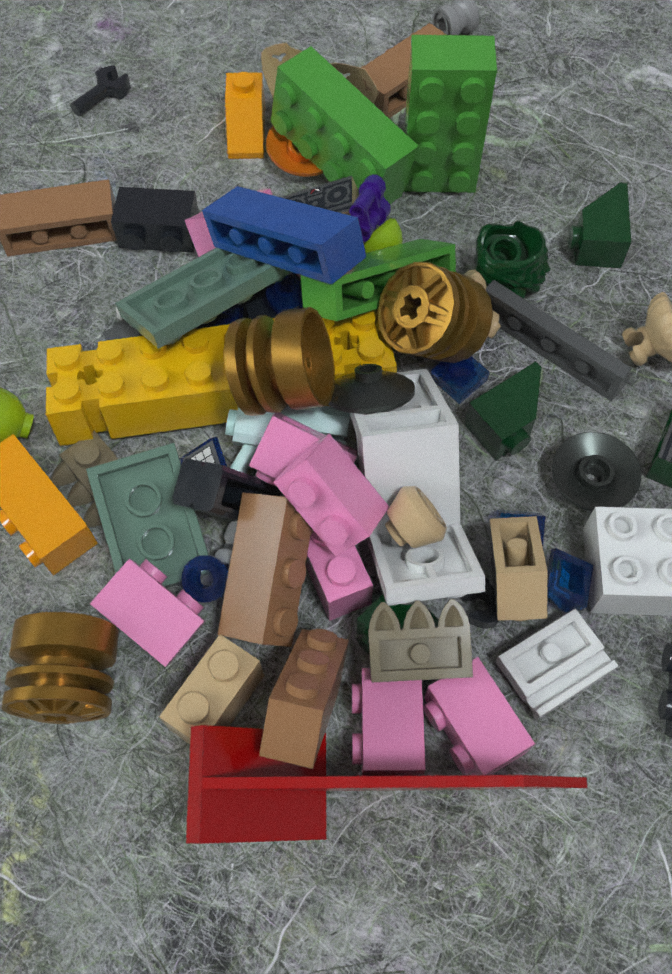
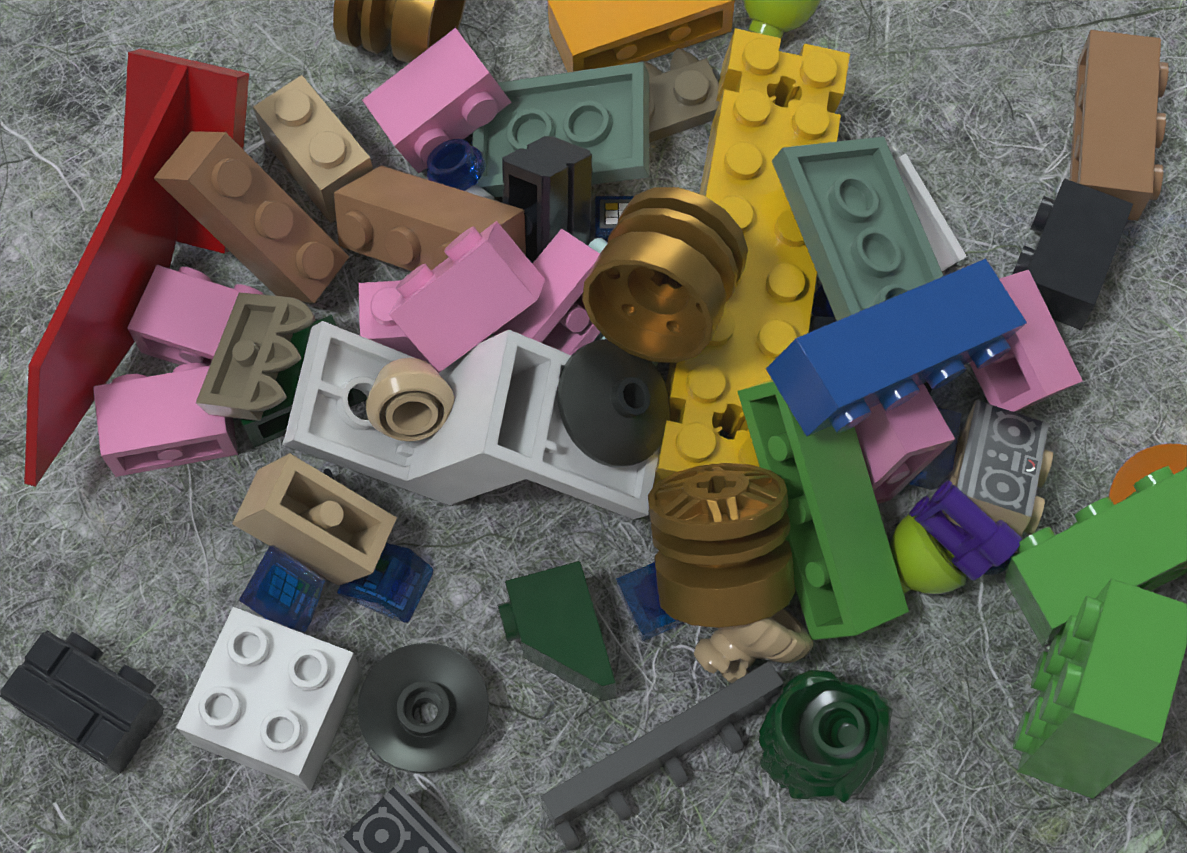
camera: 110 degrees right, 5 degrees up
white plate [496,609,618,721] -> none

